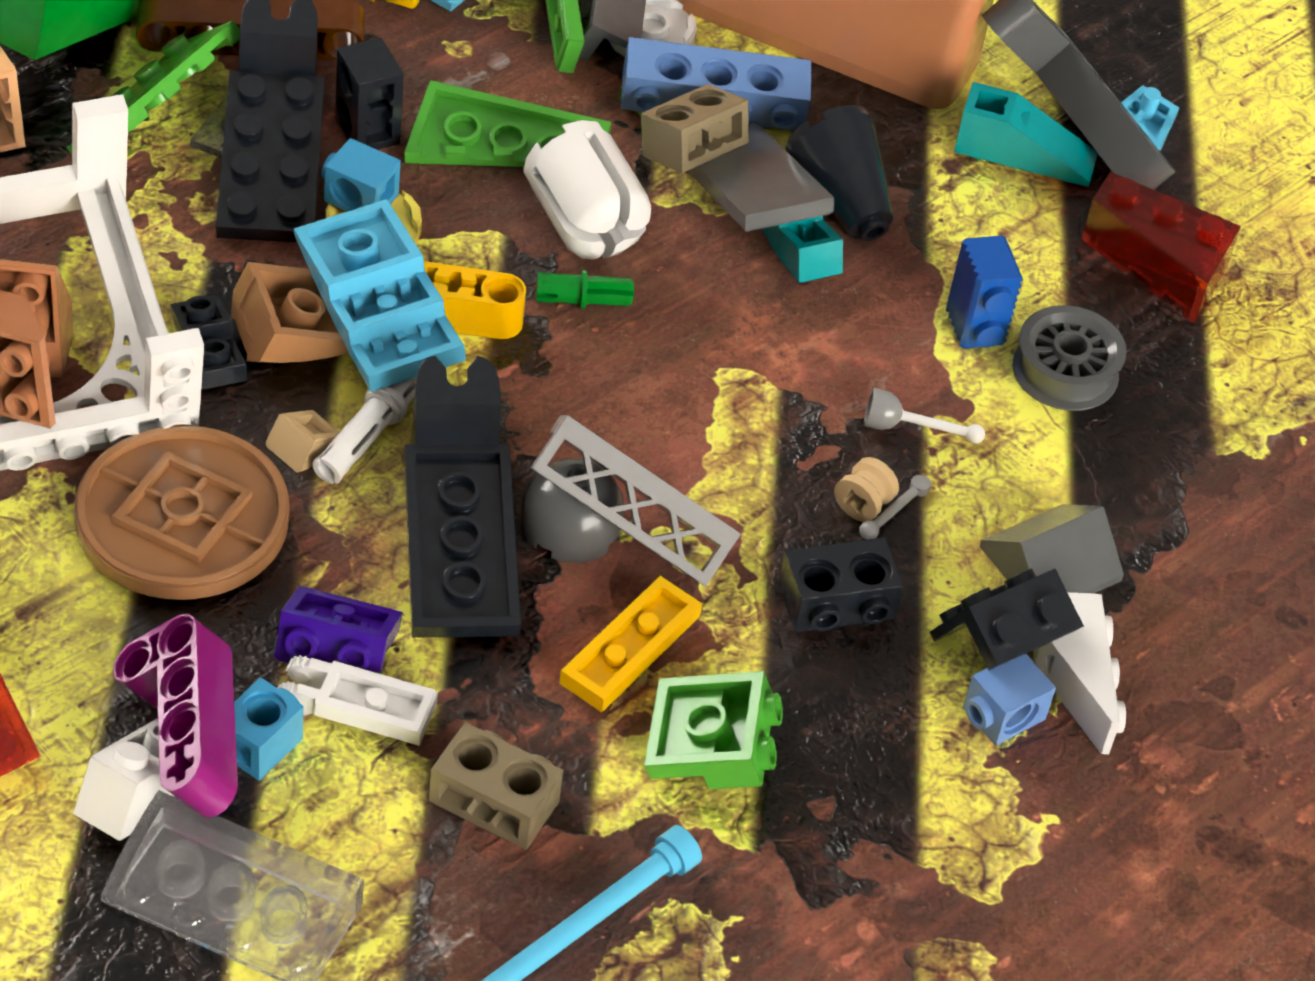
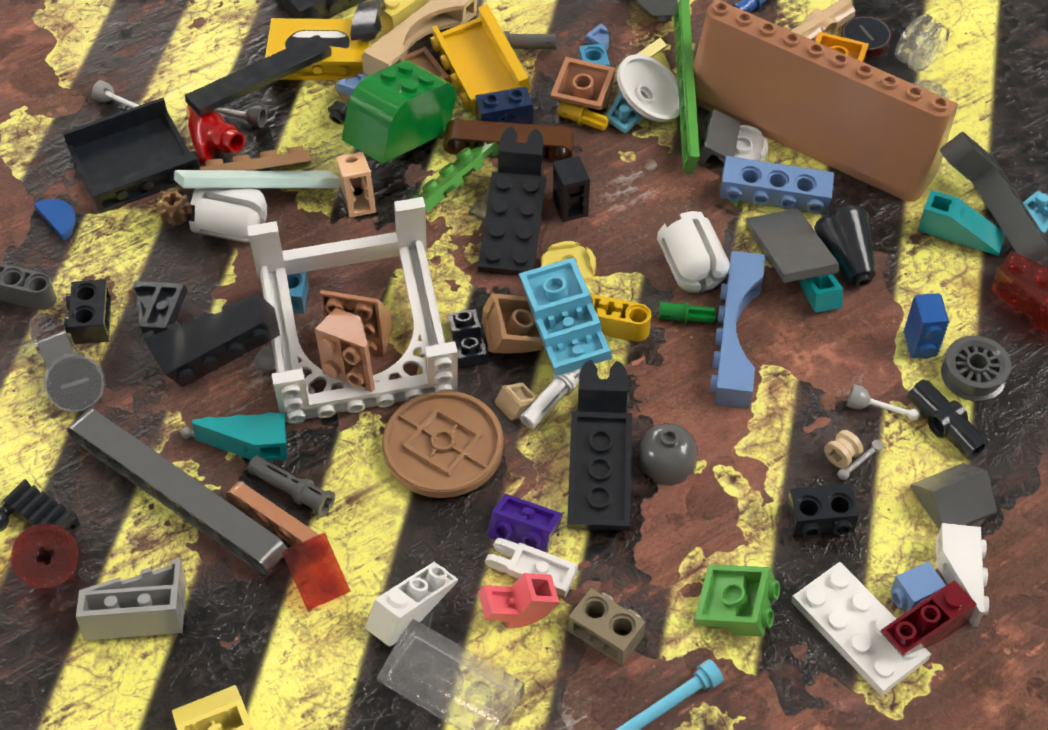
camera: 15 degrees right, 5 degrees up
magenta beam [113,614,238,818] -> none
dark azure brick [234,677,304,781] -> none
dark azure brick [321,138,401,212] -> none
bright green wing [404,80,611,167] -> none
light grey fence [531,415,741,586] -> none
yellow plate [559,576,702,713] -> none
dark tan brick [641,84,749,173] -> none
black bracket [929,568,1084,671] -> none
none -> coral brick [478,573,560,628]
none -> medium blue arch [710,251,765,409]
none -> white plate [791,562,931,696]
none -> dark red slope [880,580,977,657]
none -> black piece [907,379,989,460]

